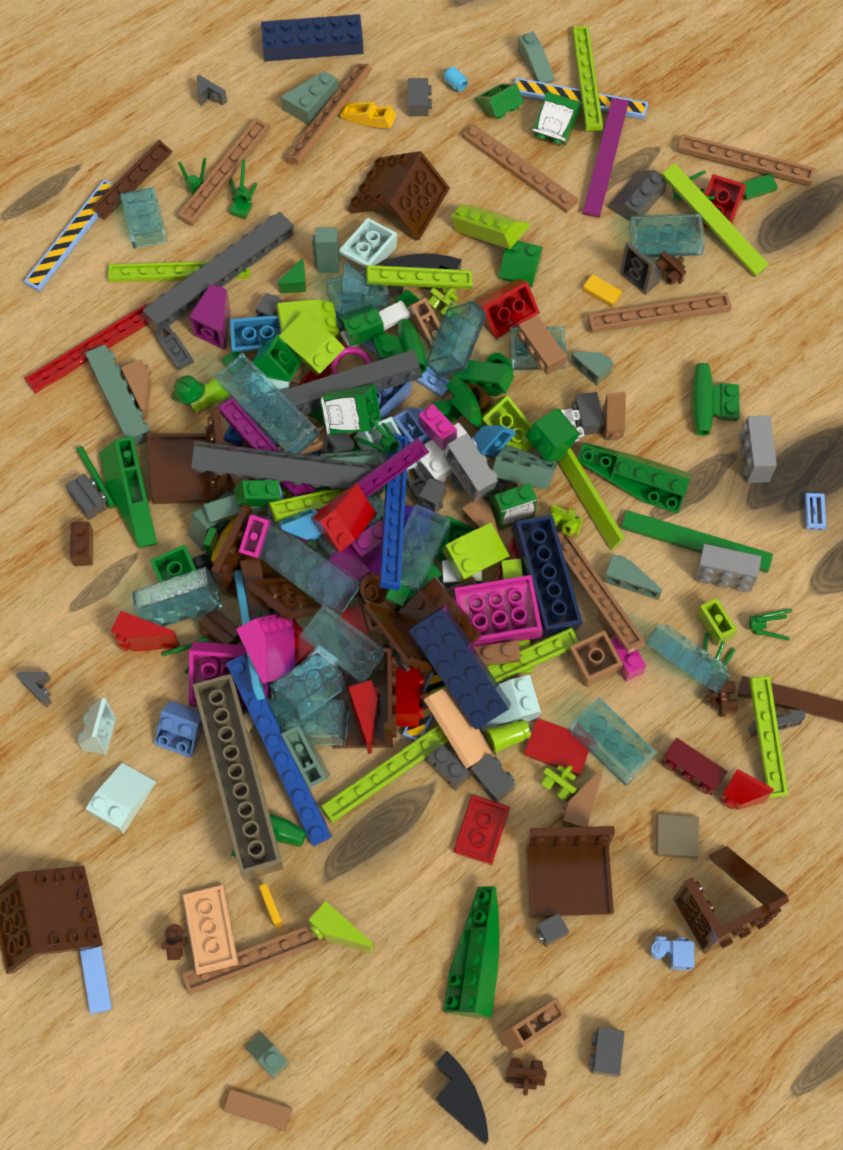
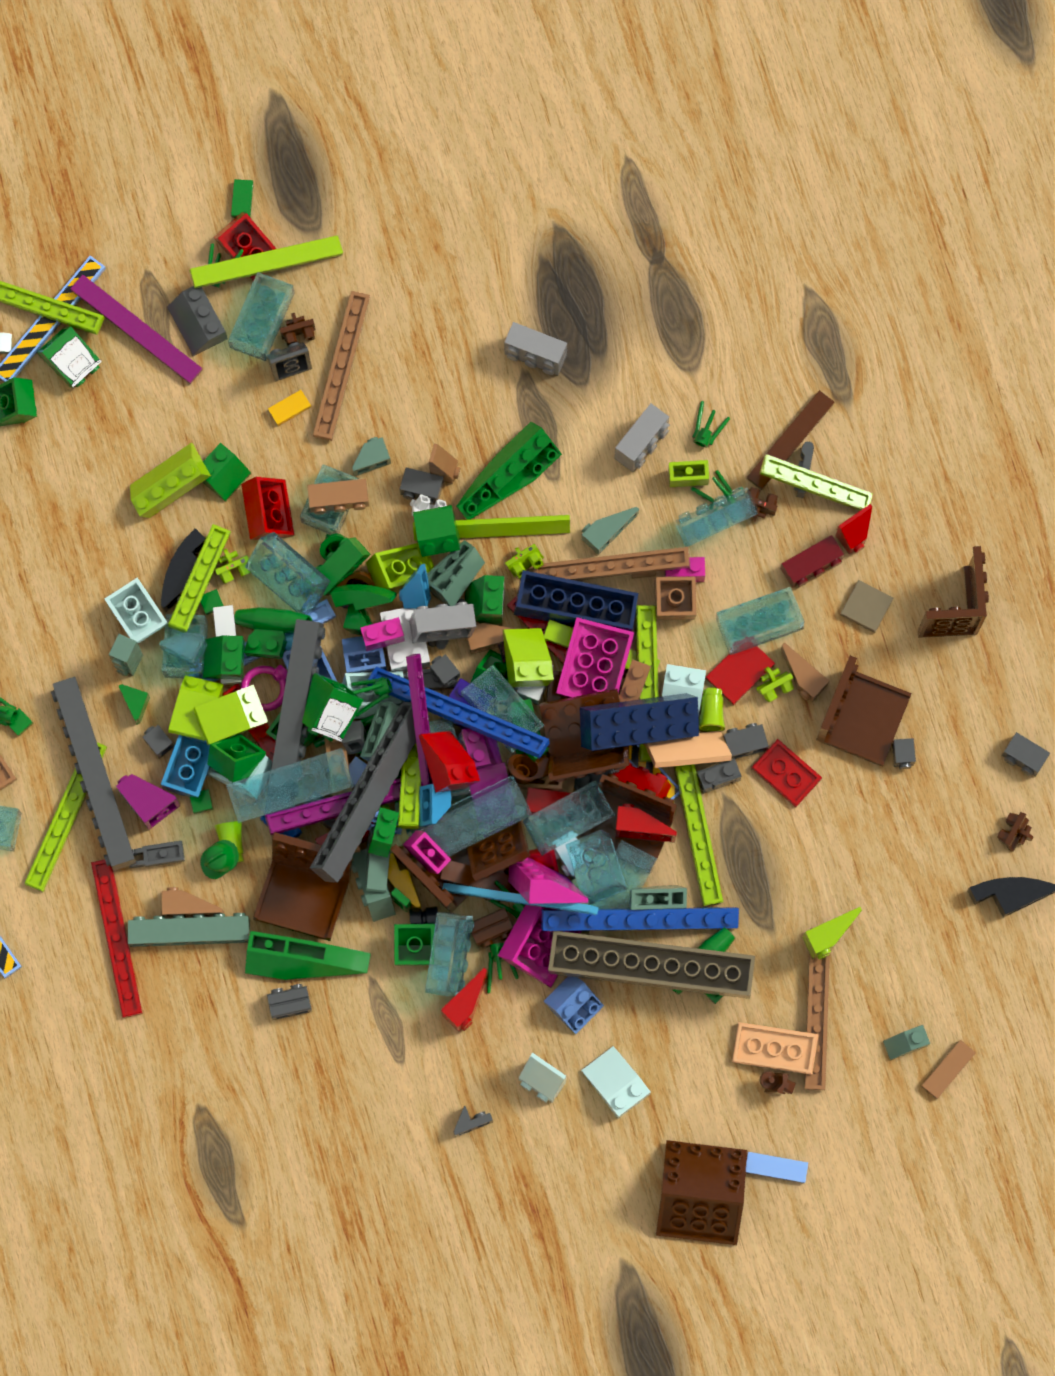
camera: 65 degrees left, 10 degrees up
reddish brown brick [70,521,93,566] -> none
green bar [76,446,116,509] -> none
yellow tile [259,883,283,928] -> none
reddish brown bracket [347,151,450,240] -> none
medium nougat slope [407,298,451,354] -> none
green wedge [443,886,500,1018] -> none
medium nougat plate [462,123,578,213] -> none
medium nougat slope [499,998,567,1052] -> none
green tile [621,510,773,573] -> none
light blue brick [650,936,694,971] -> none
medium nougat plate [677,134,816,186] -> none
green plate [692,363,740,436] -> none
reddish brown tile [709,846,789,911] -> none
light blue tile [804,493,826,530] -> none

